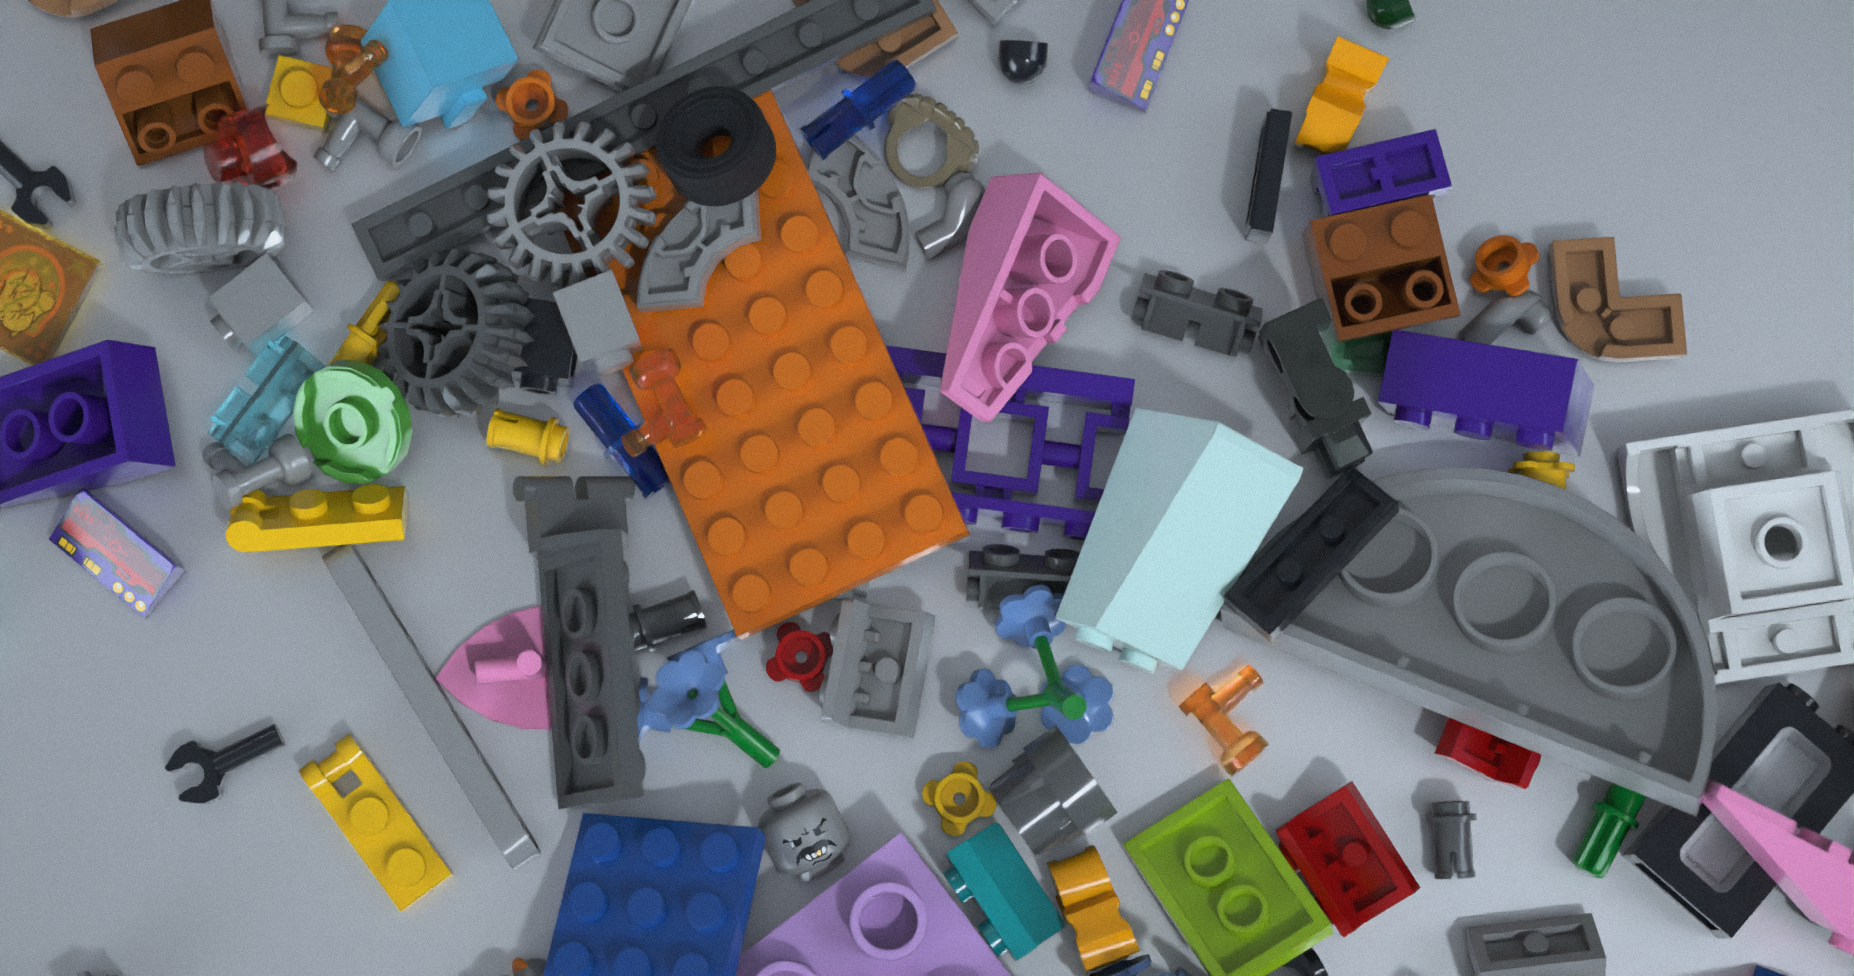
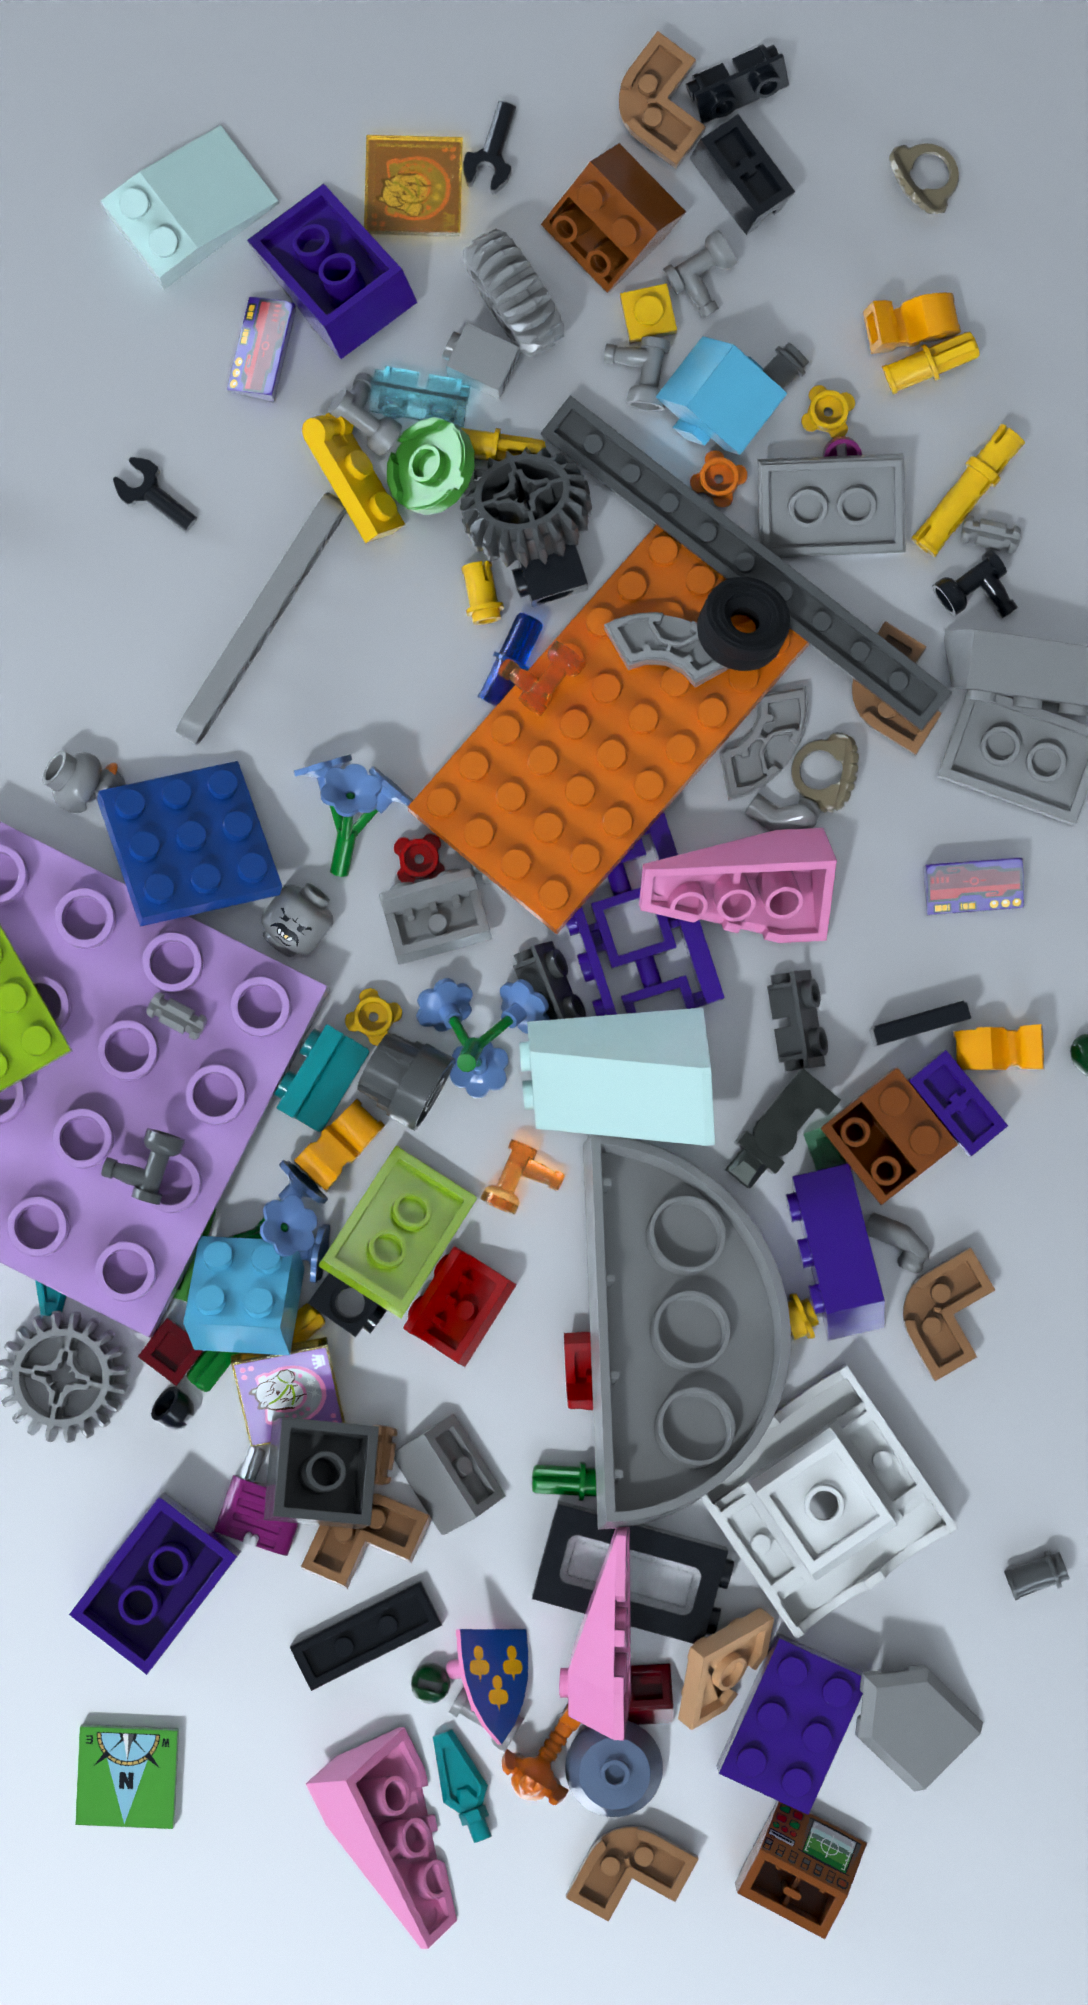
camera: 70 degrees right, 5 degrees up
clear red piece [203,104,297,190] -> none
yellow plate [298,732,454,912] -> none
clear orange piece [319,25,388,114] -> none
bright pink shield [435,606,552,730] -> none
light grey gear [487,121,657,290] -> none
dark grey hinge [513,476,646,809] -> none
light grey brick [553,270,643,375] -> none
dark grey pin [628,590,707,653] -> none
clear blue axle [799,60,917,161] -> none
black hinge [998,40,1048,84] -> none
black tile [1223,465,1399,643] -> none
dark grey pin [1426,801,1477,879] -> none
orange plate [1470,235,1539,296] -> none

